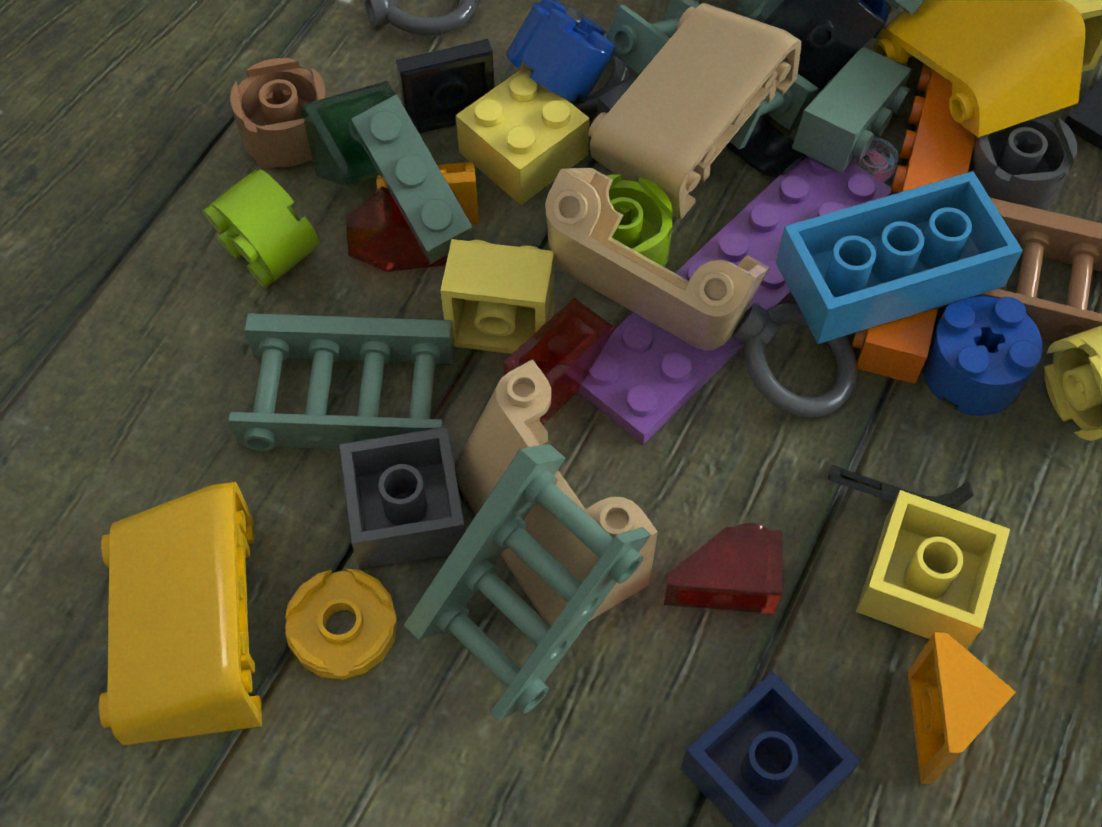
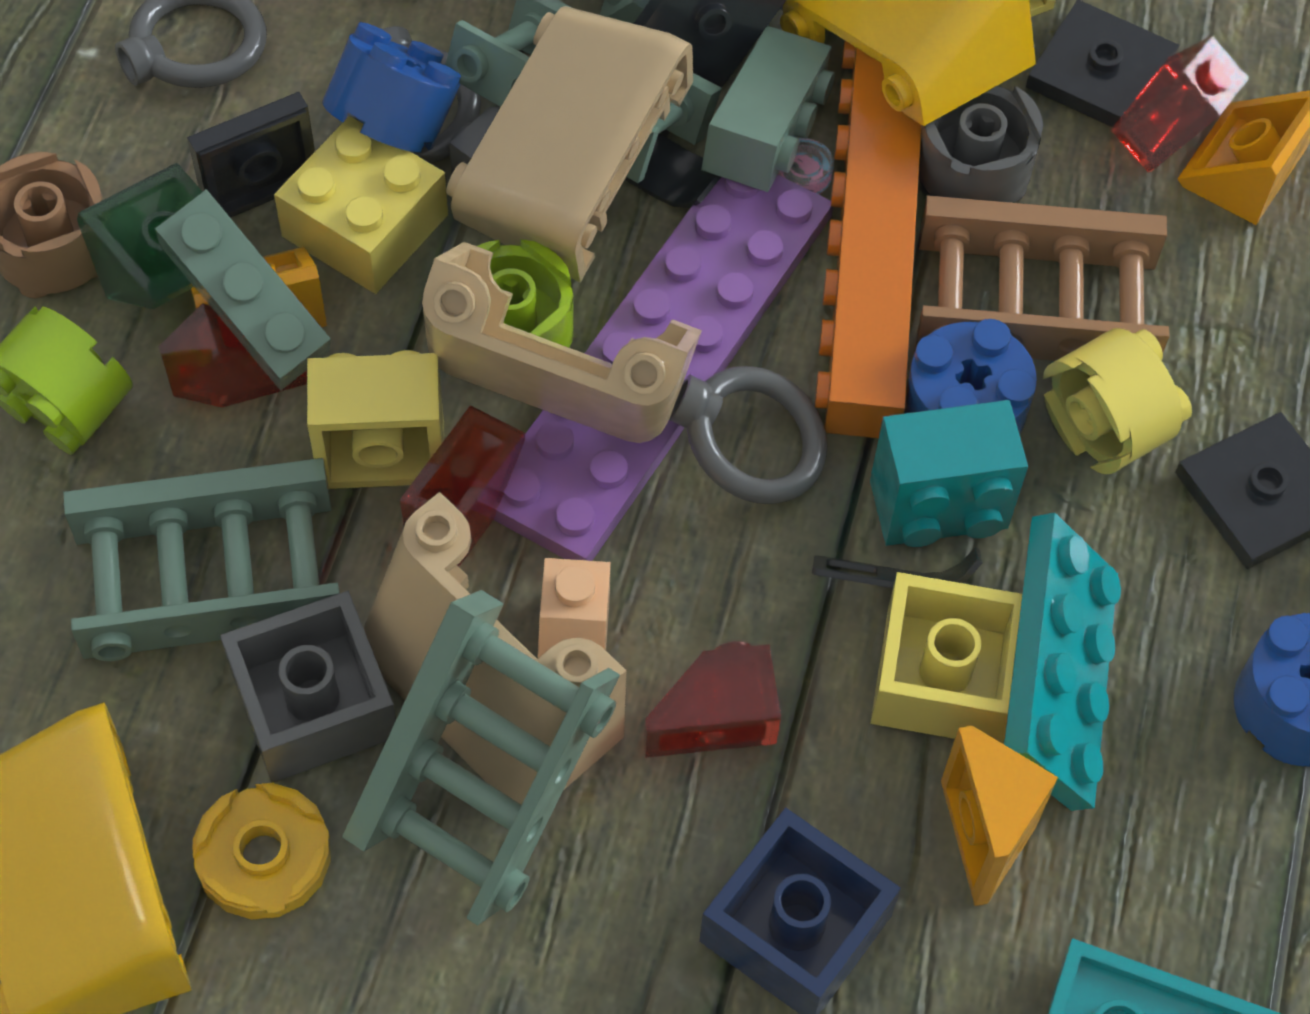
camera: 15 degrees left, 0 degrees up
dark azure brick [776,171,1023,344] -> none
none -> light nougat slope [538,558,611,658]
none -> teal brick [870,400,1028,547]
none -> teal plate [1004,512,1121,811]

